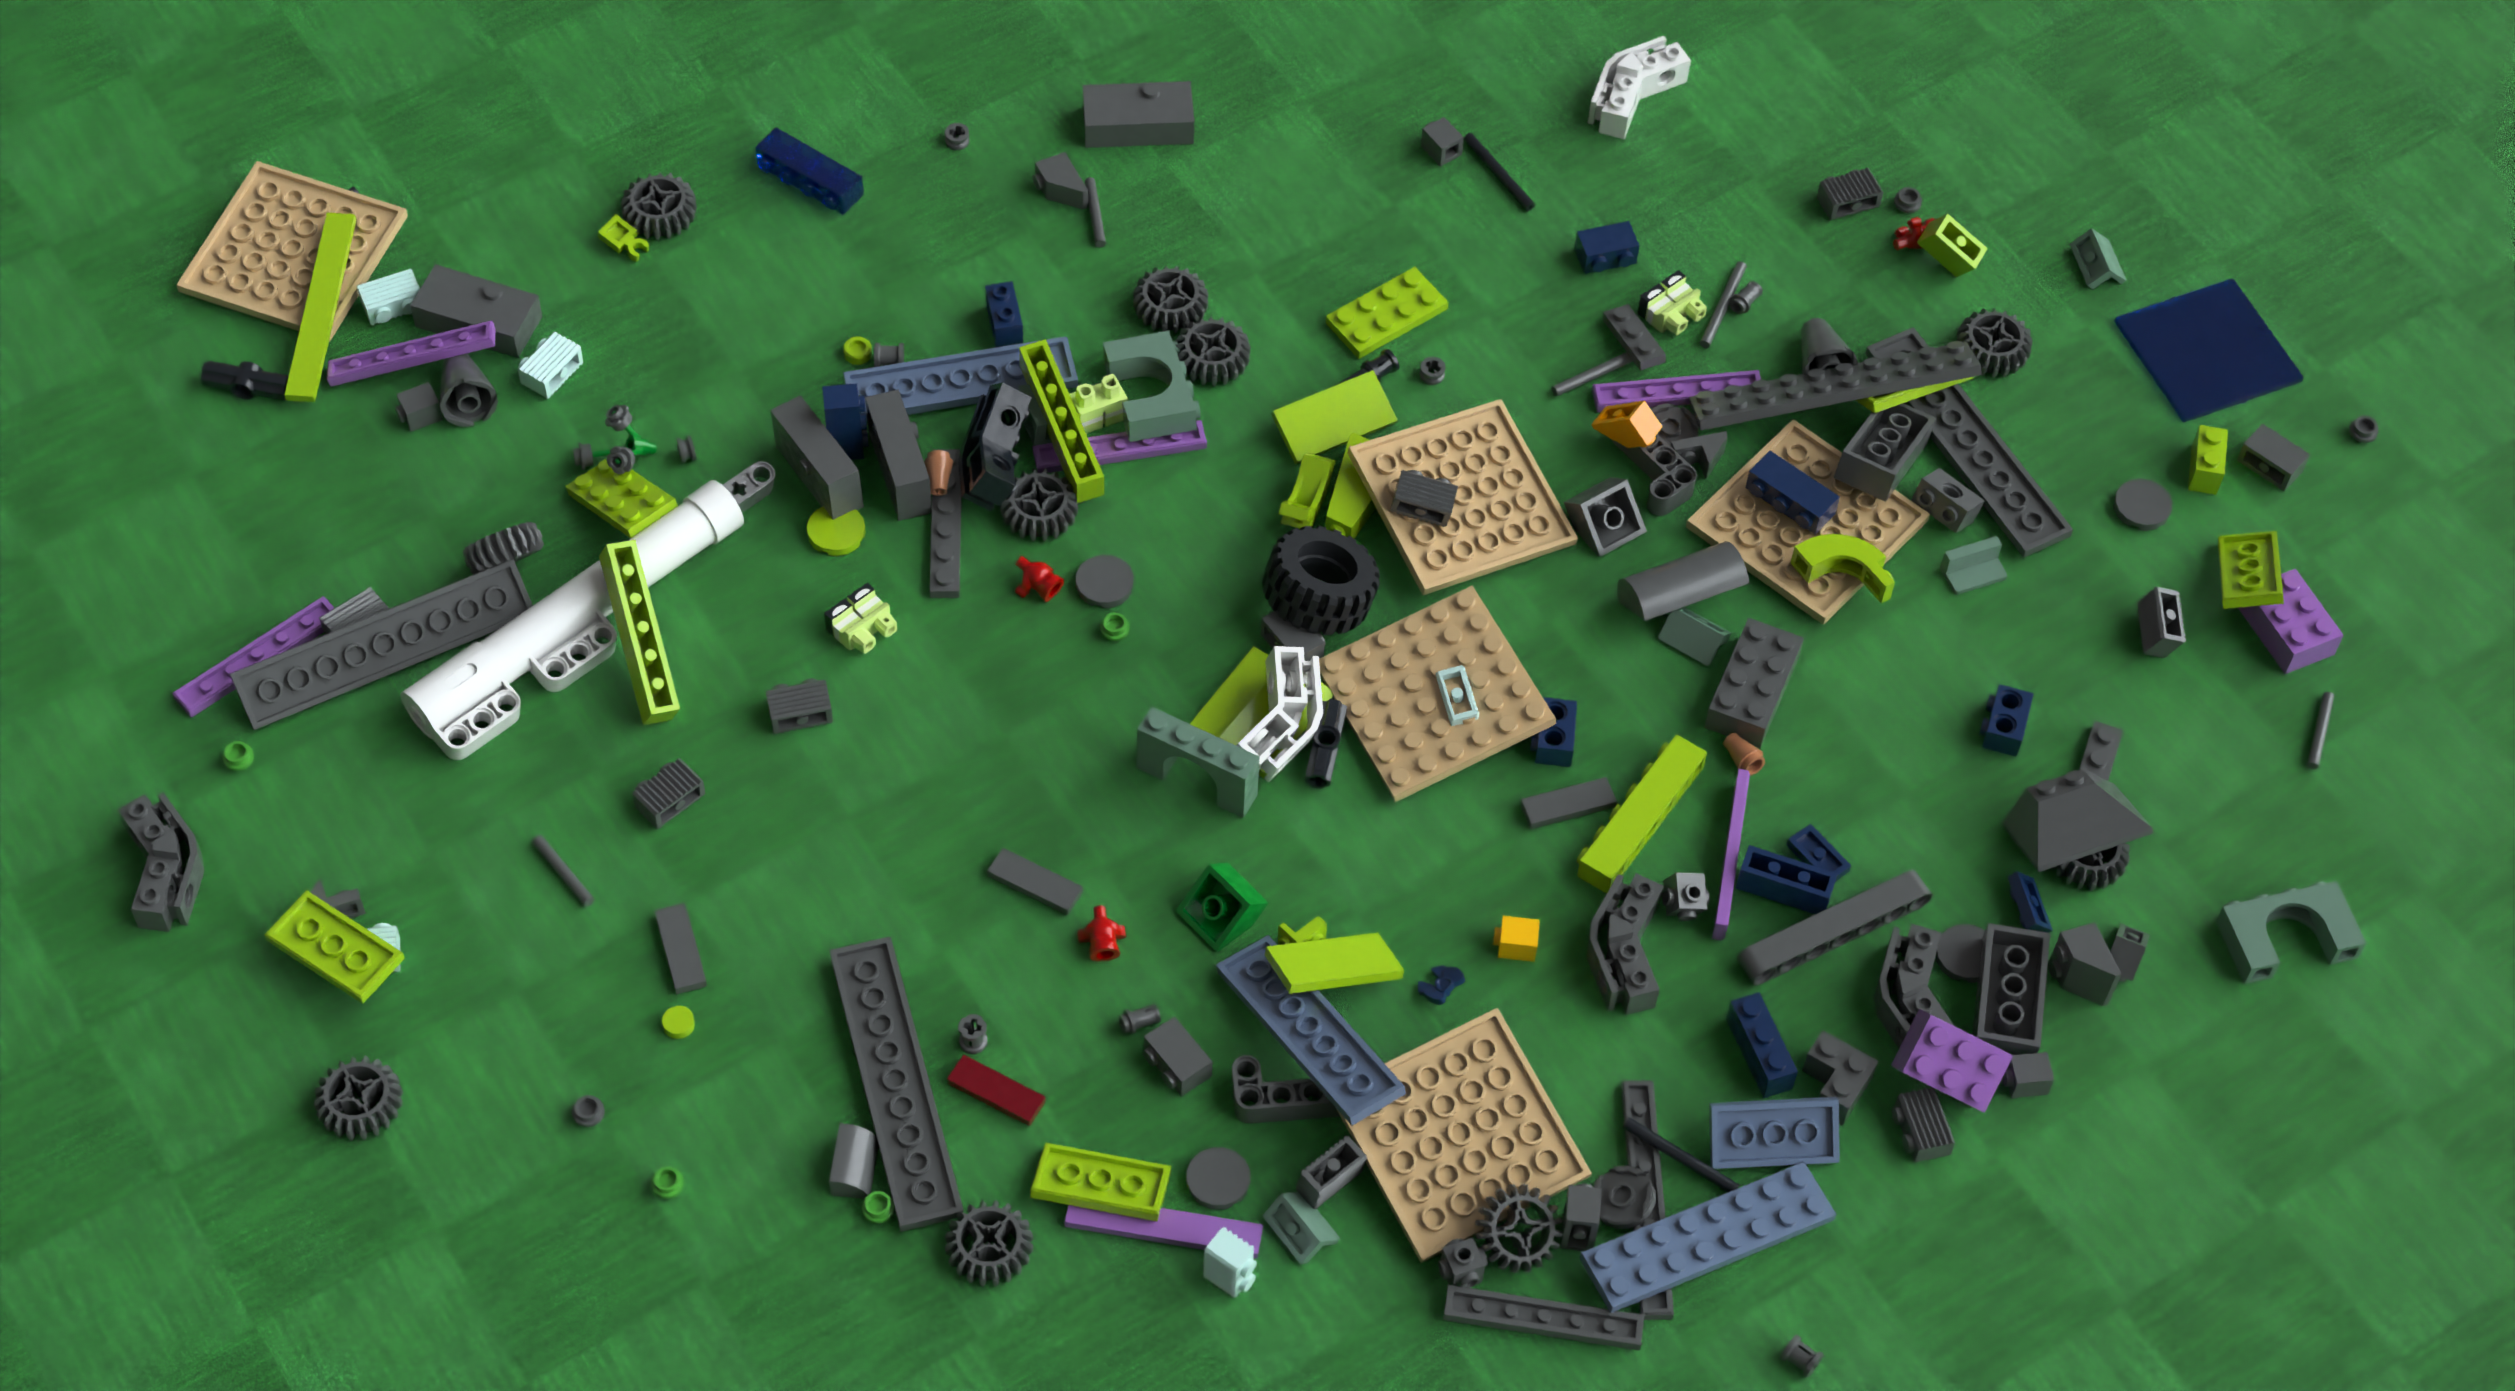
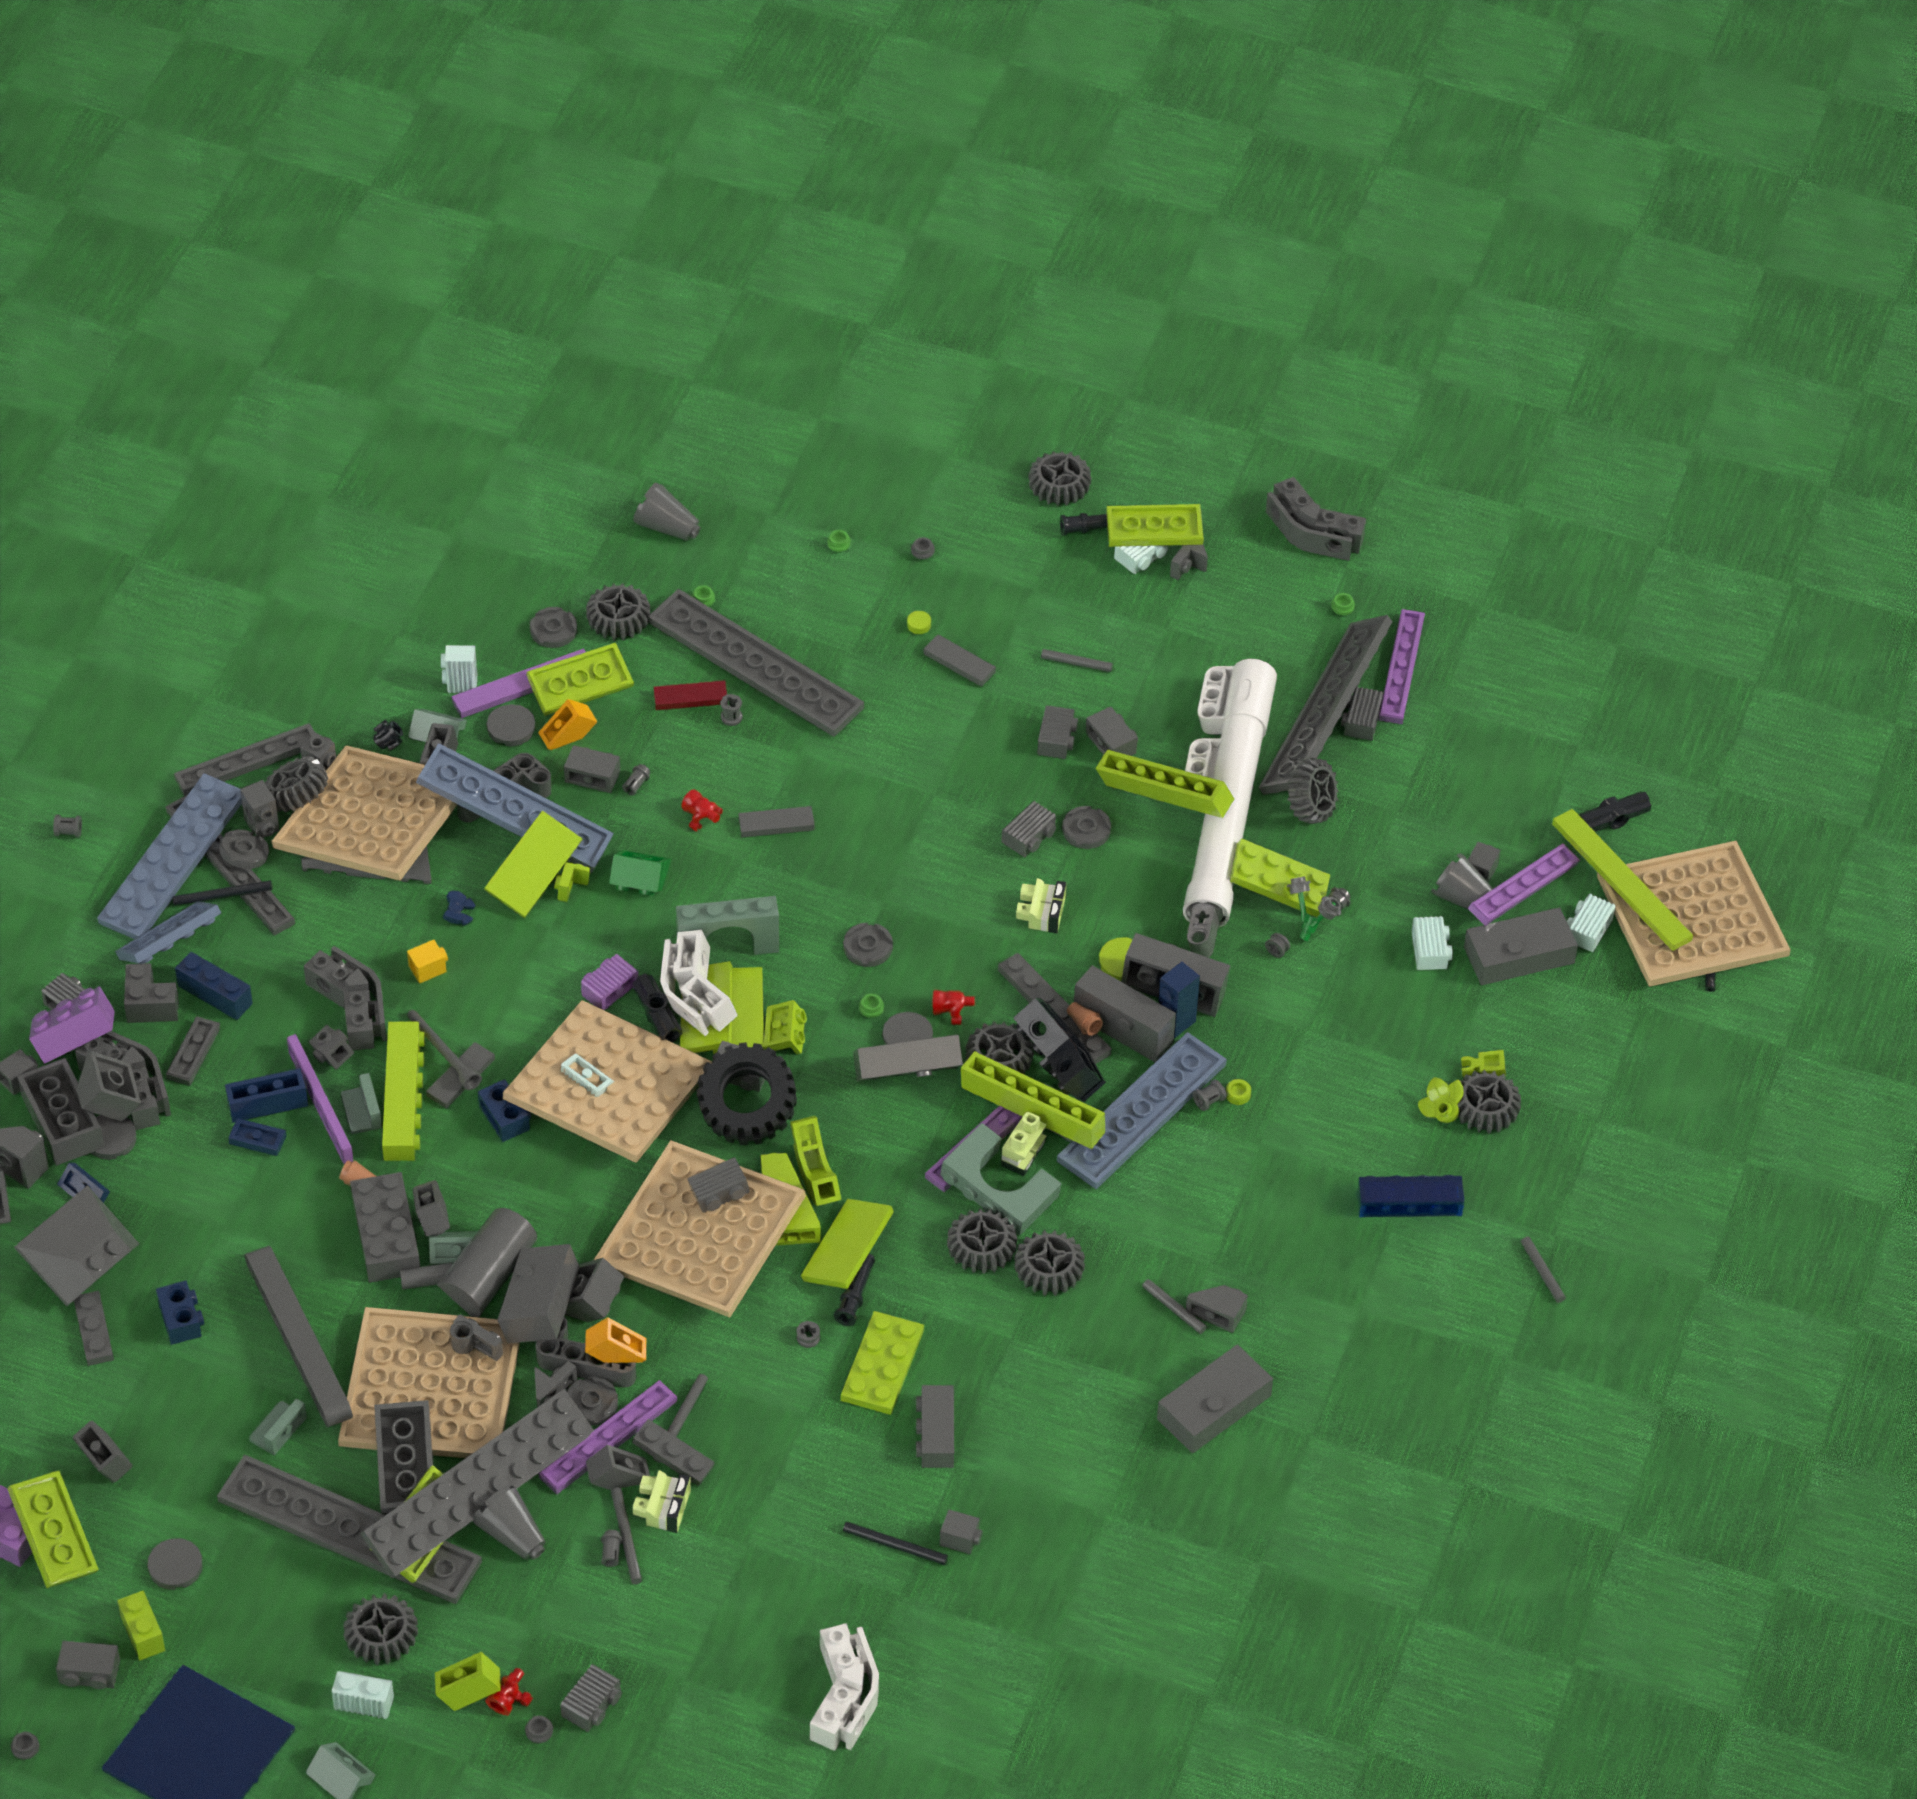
camera: 145 degrees right, 5 degrees down
dark grey brick [829,1123,879,1199] -> none
dark grey bush [945,123,969,150] -> none
dark blue brick [985,281,1023,348] -> none
dark blue brick [1574,221,1640,274] -> none
dark grey beam [1737,870,1933,985] -> none
dark blue brick [1745,450,1840,535] -> none
lime arch [1790,534,1895,604] -> none
dark grey brick [1911,468,1985,533] -> none
none -> dark grey slope [77,1051,141,1121]
none -> dark grey tile [166,1016,221,1086]
none -> dark grey beam [244,1245,353,1428]
none -> light aqua brick [332,1671,394,1719]
none -> sand green panel [341,1073,382,1134]
none -> black gear [373,719,403,751]
none -> dark grey piece [400,1263,452,1290]
none -> dark grey piece [407,1010,482,1090]
none -> dark grey brick [412,1180,450,1236]
none -> dark grey plate [450,1314,503,1361]
none -> dark grey brick [498,1244,579,1343]
none -> dark grey tile [530,607,577,648]
none -> light orange slope [538,699,598,750]
none -> medium lavender brick [581,954,639,1010]
none -> dark grey slope [586,1445,650,1490]
none -> dark grey cone [633,482,701,541]
none -> lime bracket [763,1000,807,1054]
none -> dark grey tile [843,923,893,967]
none -> brick [853,1035,963,1082]
none -> dark grey brick [916,1385,954,1468]
none -> black pin [1060,513,1108,536]
none -> dark grey tile [1062,806,1111,849]
none -> dark grey brick [1086,706,1138,756]
none -> lime plate [1418,1077,1464,1123]
none -> dark grey bar [1521,1237,1566,1303]

